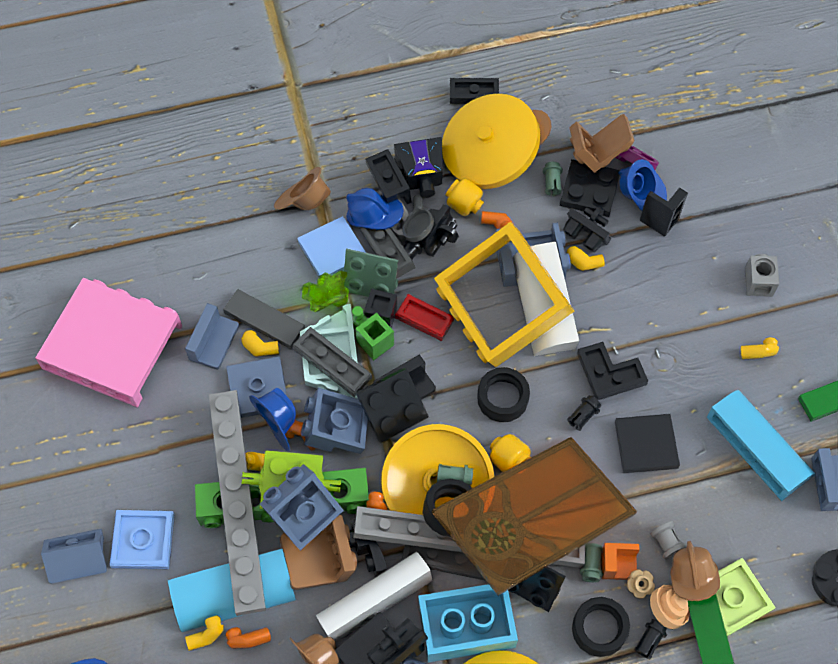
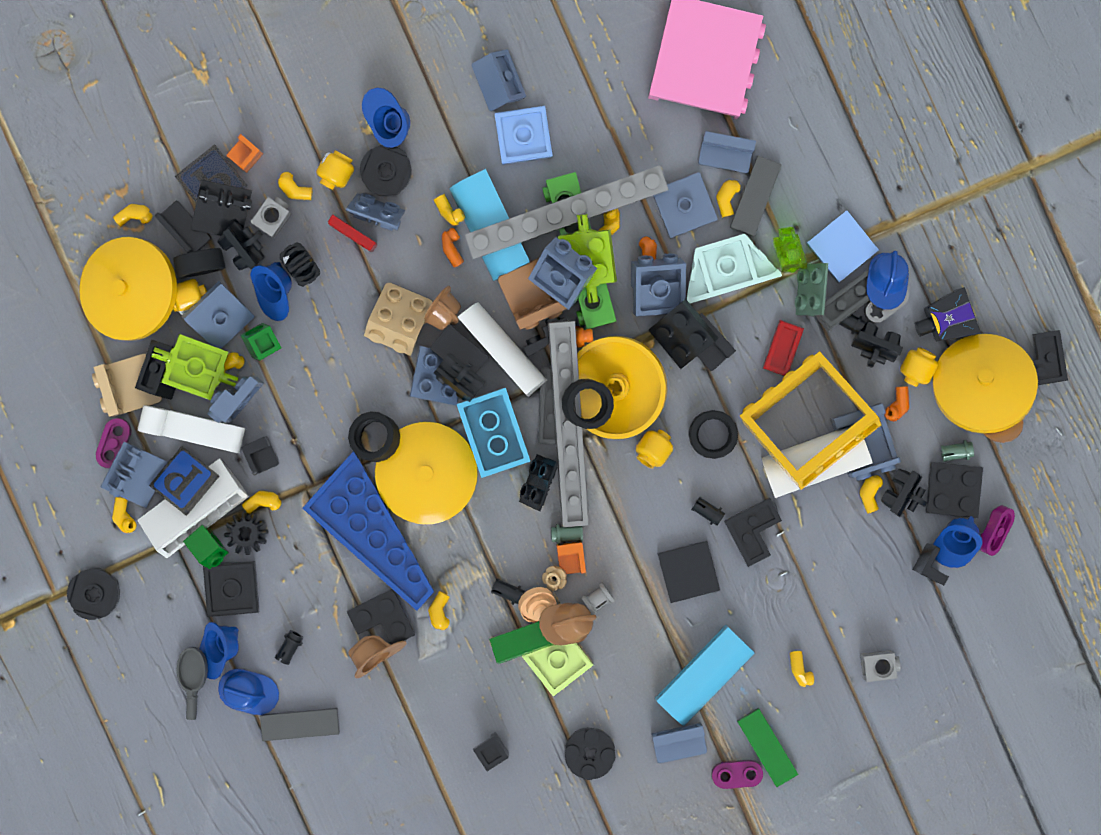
camera: 80 degrees right, 25 degrees up
blue piece [249,388,296,451] -> none
medium nougat piece [274,167,331,210] -> none
dark grey tile [292,327,372,397] -> none
bright green brick [352,306,394,361] -> none
black panel [364,289,397,329] -> none
black panel [365,149,412,204] -> none
dark grey piece [402,195,434,242] -> none
clear orange piece [432,437,637,596] -> none
sand green pin [437,464,473,485] -> none
medium nougat bracket [569,114,634,173] -> none
black tyre [572,596,630,657] -> none

